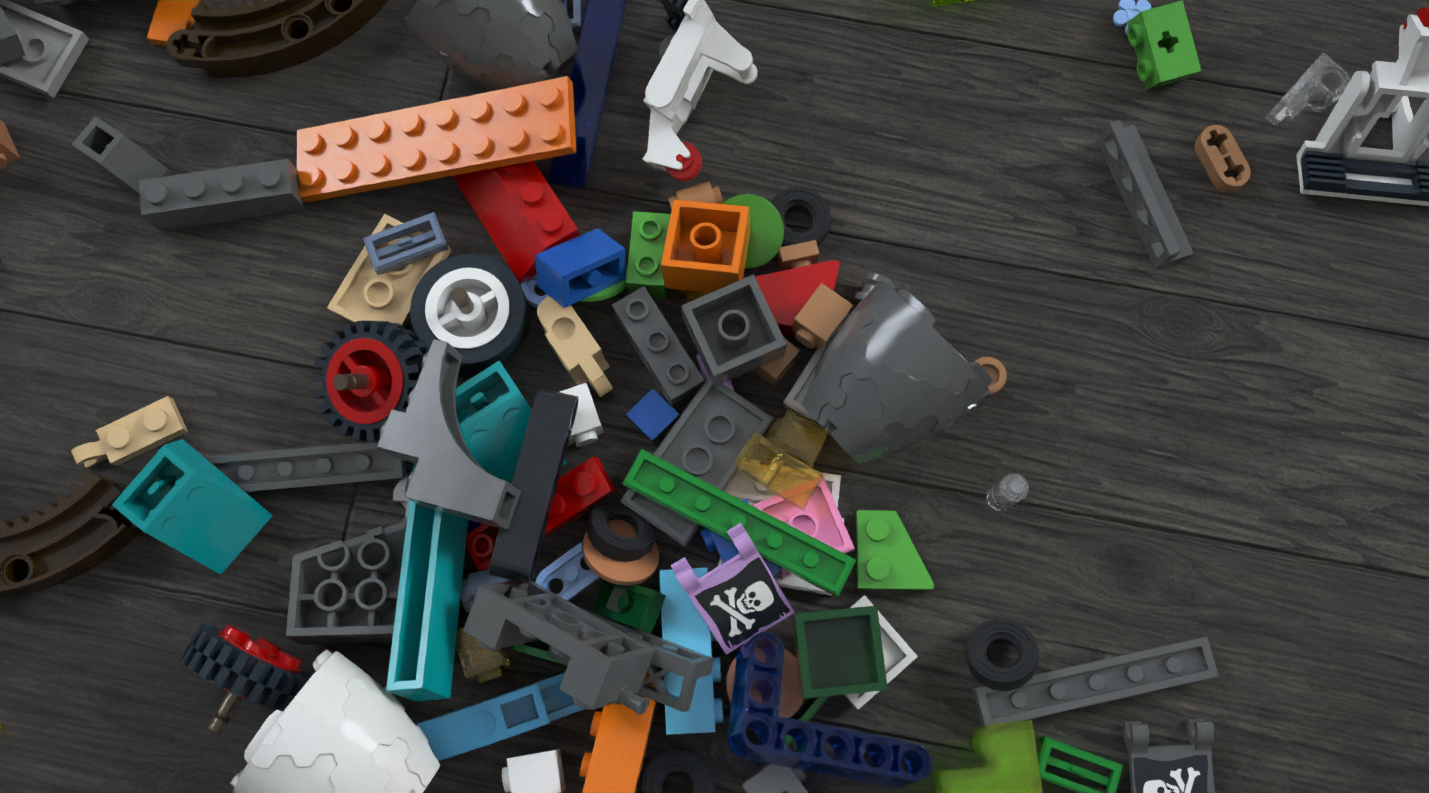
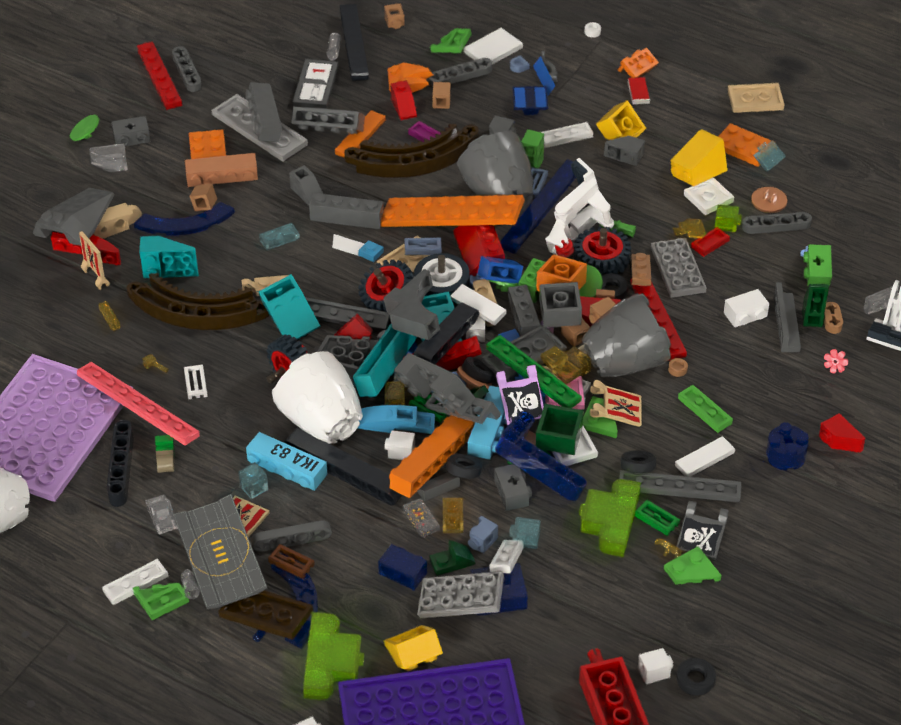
camera: 20 degrees right, 30 degrees down
clear cylinder [987,473,1029,511] -> none
none -> white tile [184,365,208,400]
none -> clear light blue plate [259,223,300,250]
none -> white sticker [332,234,364,256]
none -> red slope [334,314,373,339]
none -> dark azure plate [358,240,384,262]
none -> white tile [451,284,507,326]
none -> wheel [574,226,631,276]
none -> tan flag [590,380,642,427]
none -> bright green axle [599,220,636,237]
none -> red plate [630,278,687,361]
none -> medium nougat plate [631,253,651,286]
none -> light grey tile [651,238,707,298]
none -> clear yellow plate [673,219,707,238]
none -> white tile [675,436,735,477]
none -> bright green plate [678,385,733,433]
none -> red tile [691,227,730,257]
none -> white brick [724,289,769,328]
none -> clear blue brick [766,422,809,470]
none -> dark green slope [802,284,829,327]
none -> red slope [819,413,865,453]
none -> coral plant [824,349,848,374]

